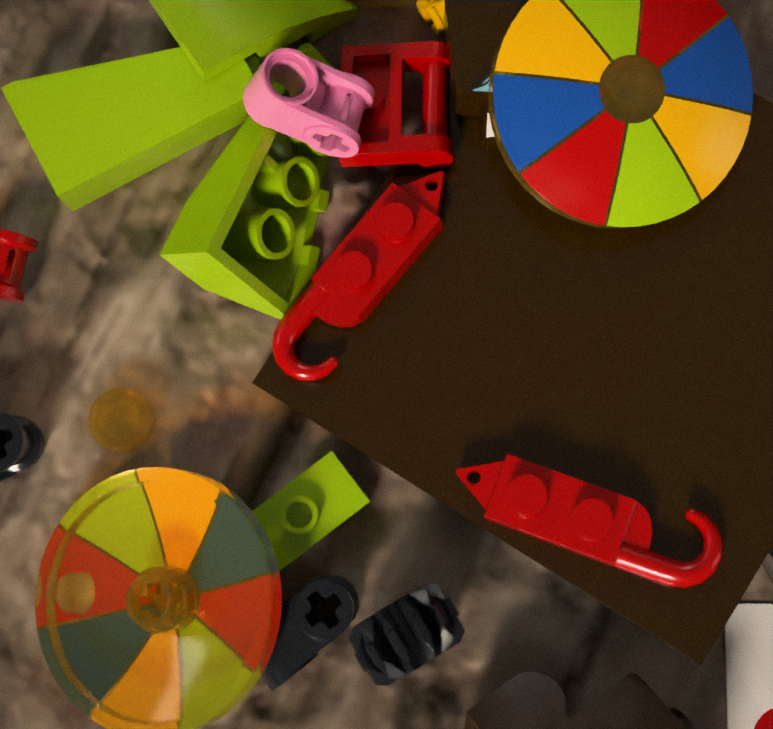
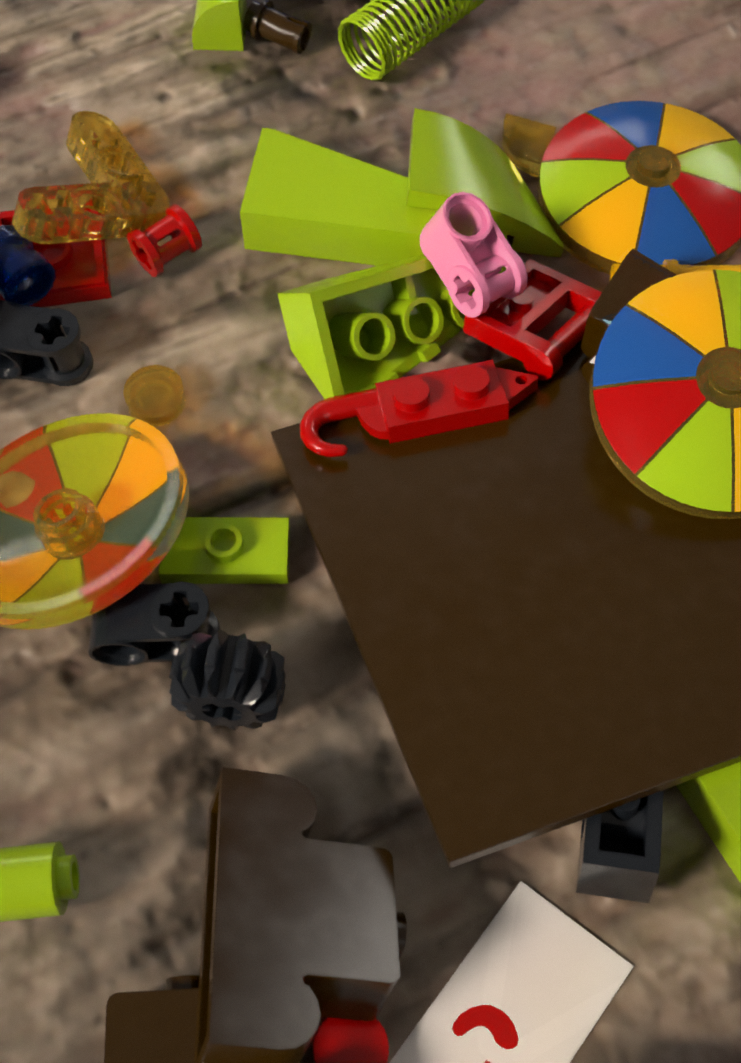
camera: 35 degrees right, 20 degrees down
red plate [456,453,723,588] -> none

